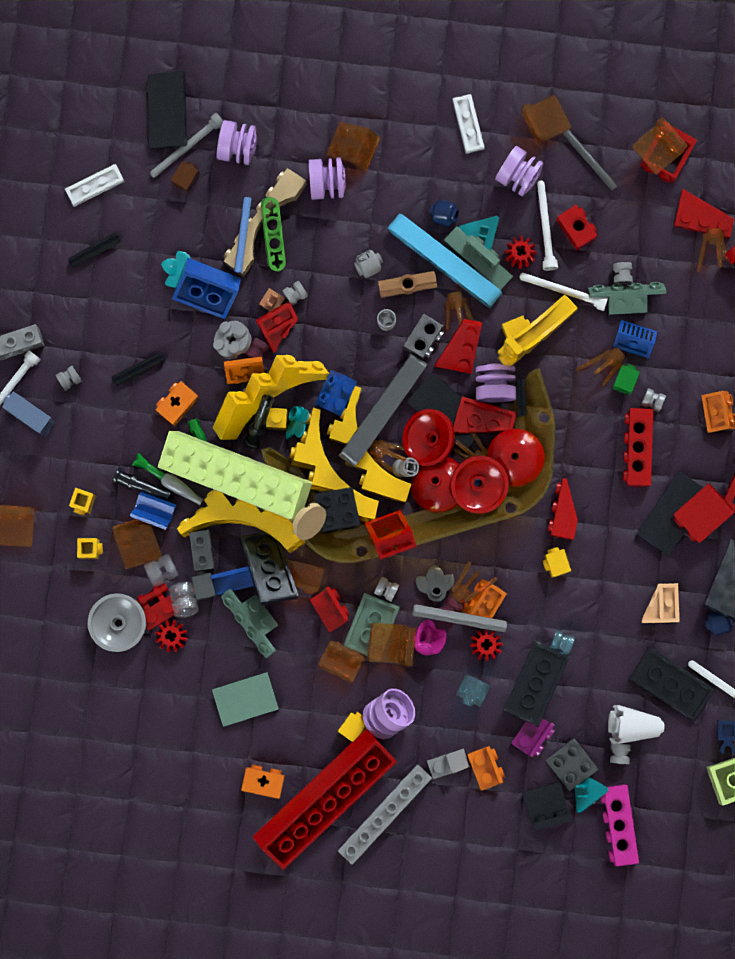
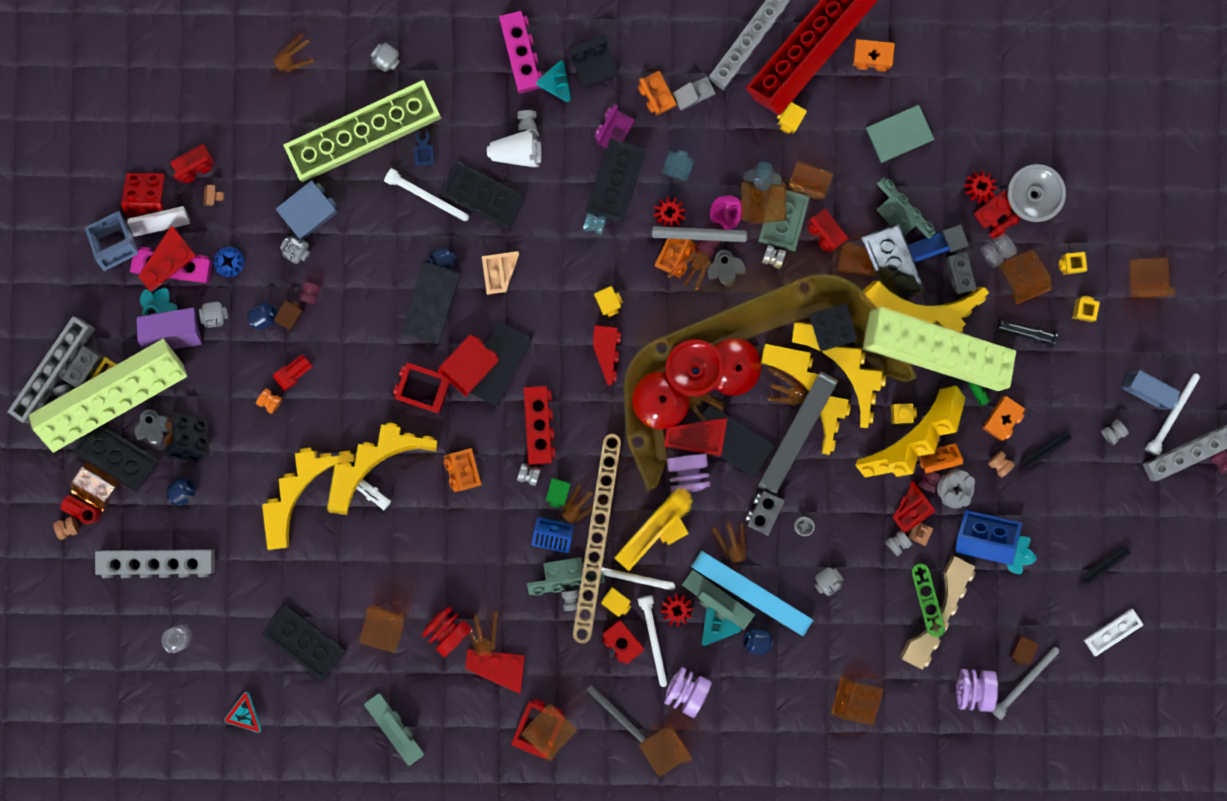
camera: 170 degrees right, 5 degrees up
blue panel [130,492,177,530] -> none
light grey piece [132,453,204,506] -> none
black tile [148,71,187,150] -> none
clear wheel [169,582,199,618] -> none
medium blue bar [234,197,251,273] -> none
black pin [243,394,274,449] -> none
teal plate [286,406,309,440] -> none
tan tile [292,503,326,540] -> none
lavender wheel [309,158,346,200] -> none
blue brick [315,370,357,416] -> none
lavender wheel [363,688,415,739] -> none
red window [365,510,417,560] -> none
medium nougat piece [378,271,437,298] -> none
light grey wheel [392,458,419,478] -> none
red dish [403,409,454,466] -> none
red wing [434,319,482,374] -> none
white tile [453,94,484,154] -> none
black axle [515,379,527,417] -> none
dark grey hinge [546,738,599,791] -> none
none -> tan beam [573,434,621,643]
none -> yellow brick [601,586,631,617]
none -> clear light blue plate [743,162,782,191]
none -> nougat wheel [988,451,1015,478]

